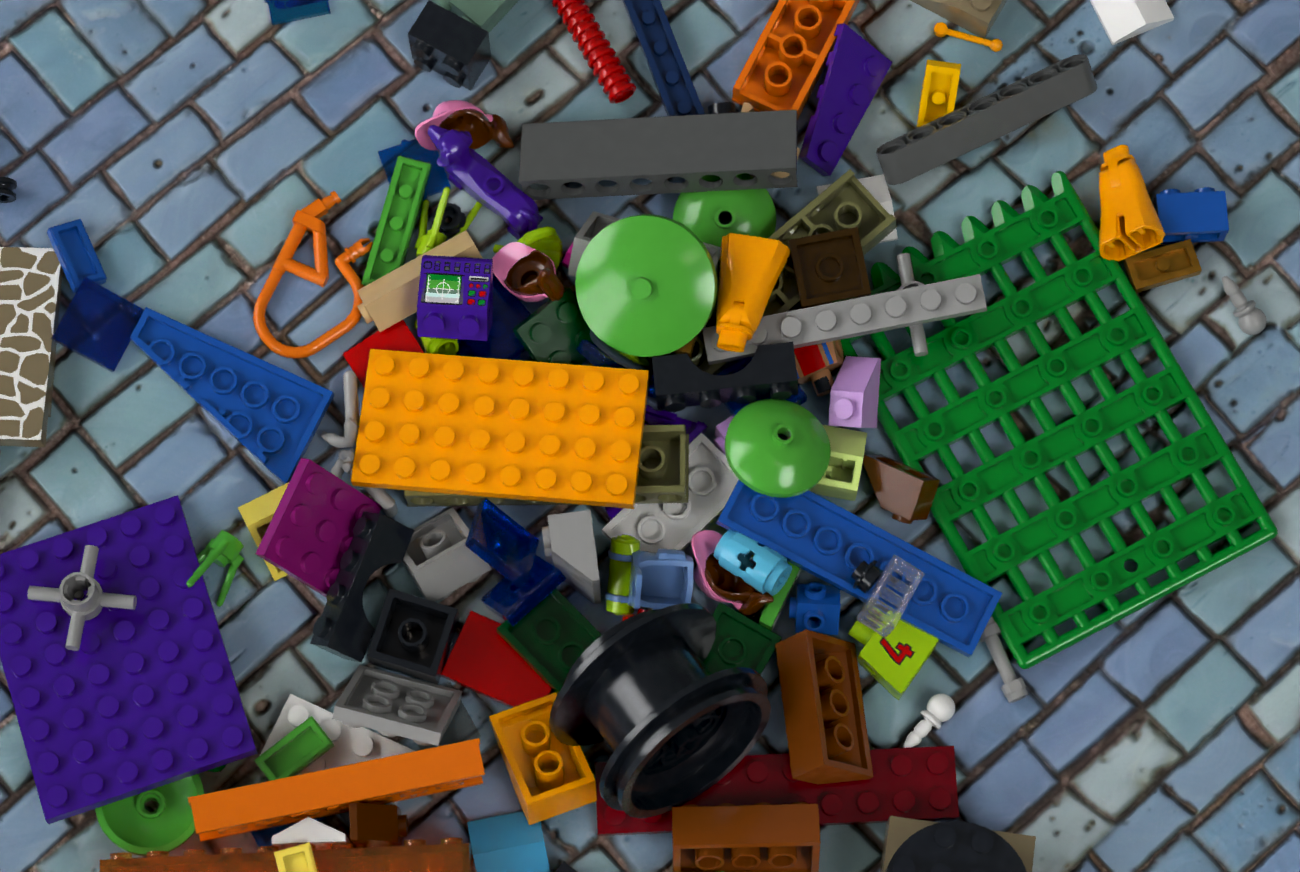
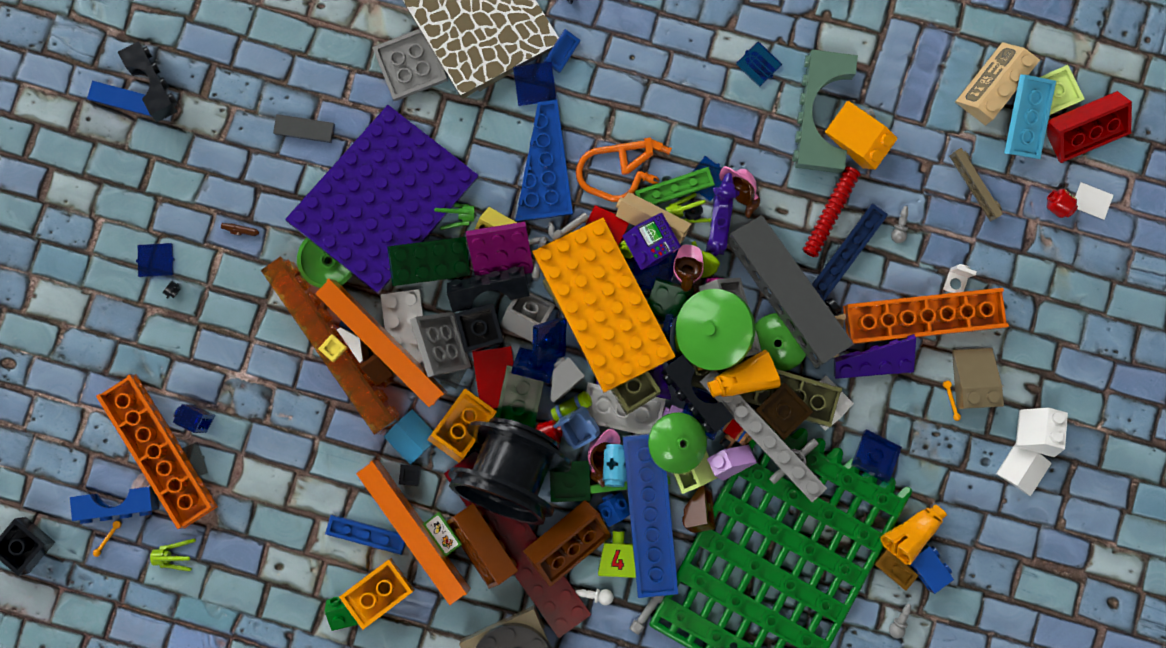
camera: 60 degrees right, 10 degrees up
light grey bar [27,545,137,651] -> none
bright green tile [254,716,334,781] -> none
black brick [408,0,491,90] -> none
black plate [851,560,883,594] -> none
clear slope [856,554,925,637] -> none
dark grey beam [876,54,1097,185] -> none
yellow slope [917,59,961,127] -> none
none -> dark green plate [387,237,470,286]
none -> clear blue tile [851,429,902,483]

